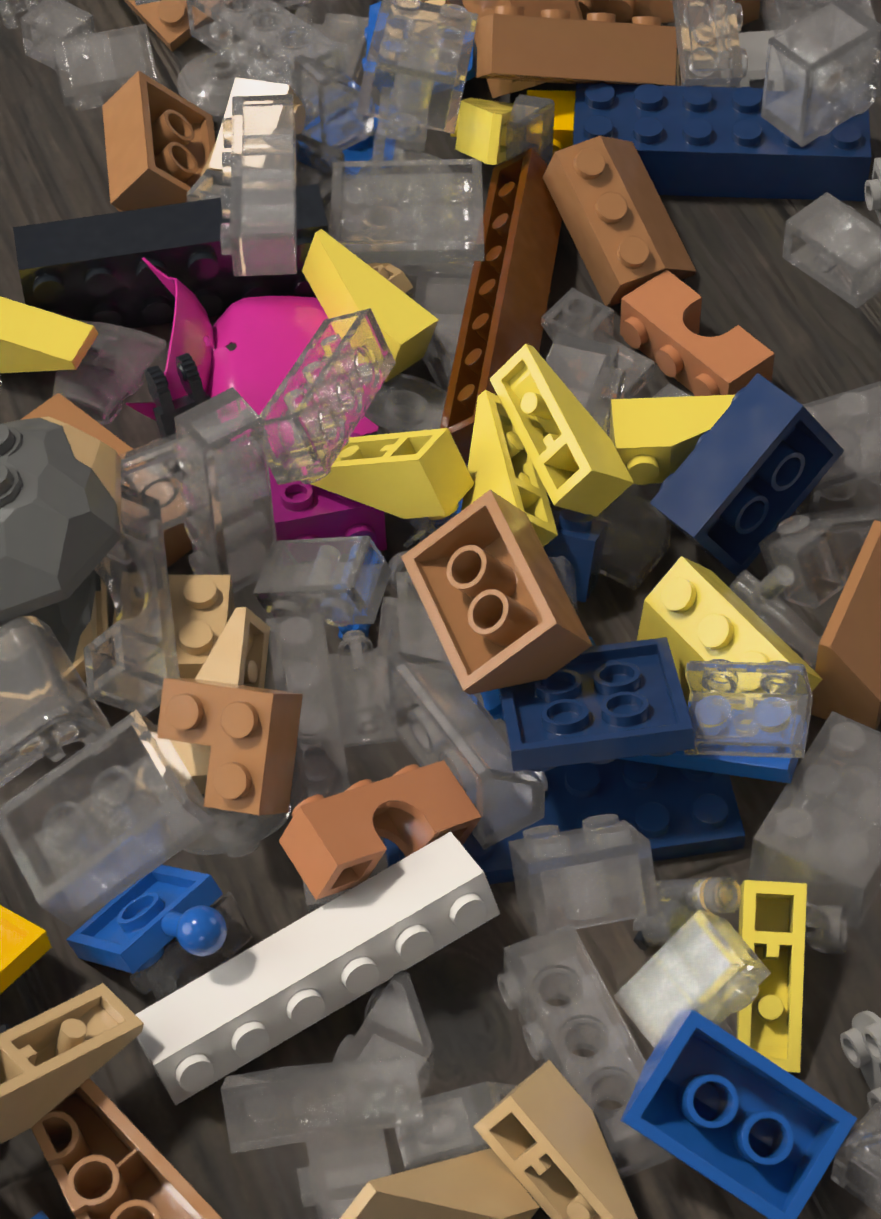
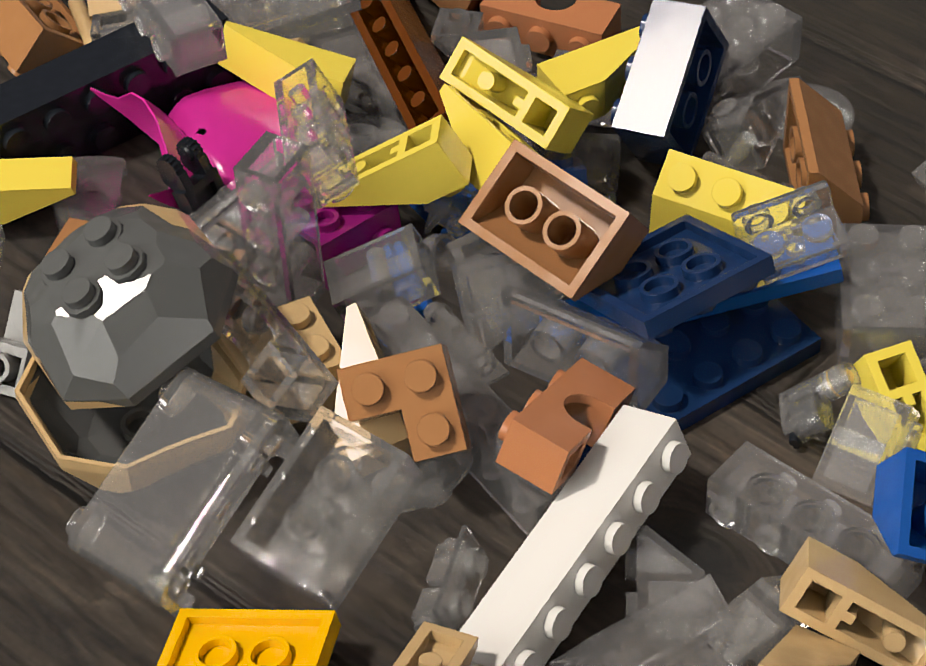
camera: 25 degrees left, 5 degrees down
blue plate [66,863,227,974] -> none
clear brick [508,814,661,936] -> none

